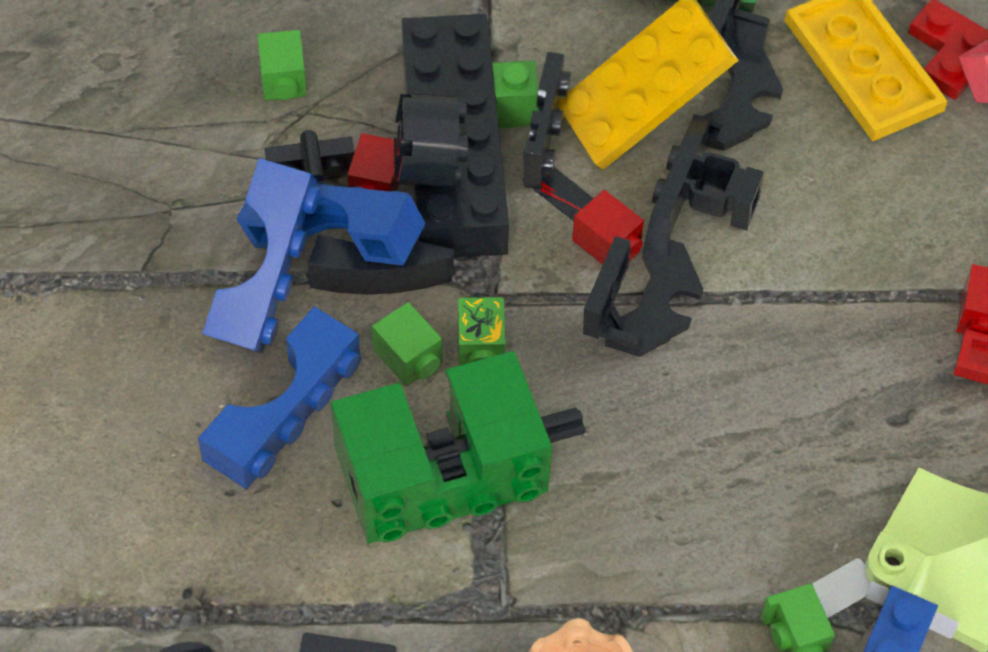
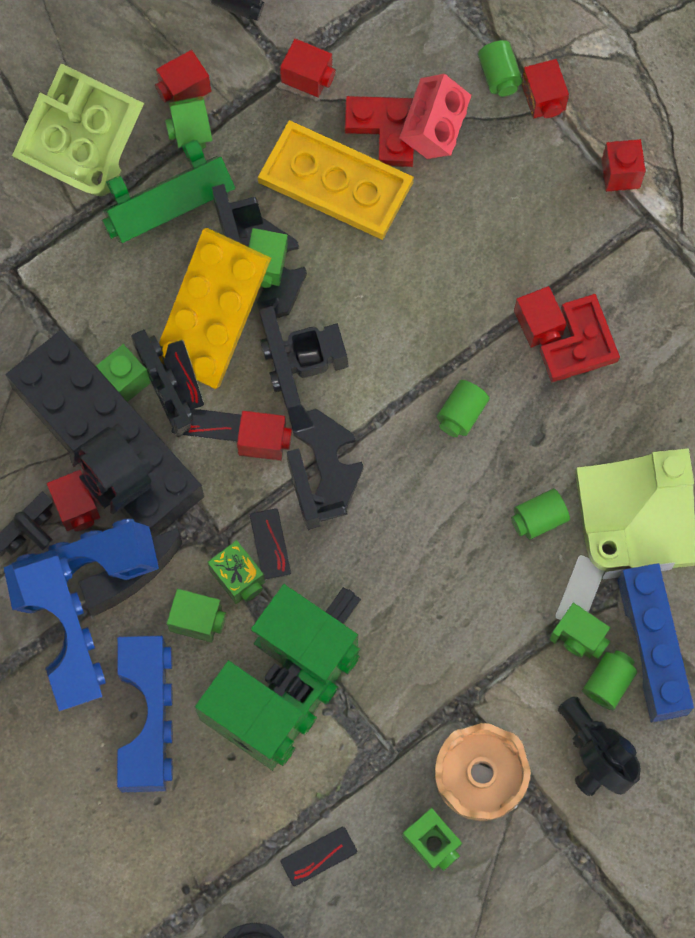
camera: 35 degrees left, 15 degrees up
none -> black sticker [161,340,204,410]
none -> bright green brick [249,228,288,288]
none -> black sticker [250,508,291,580]
none -> bright green brick [437,380,490,438]
none -> bright green brick [511,488,570,540]

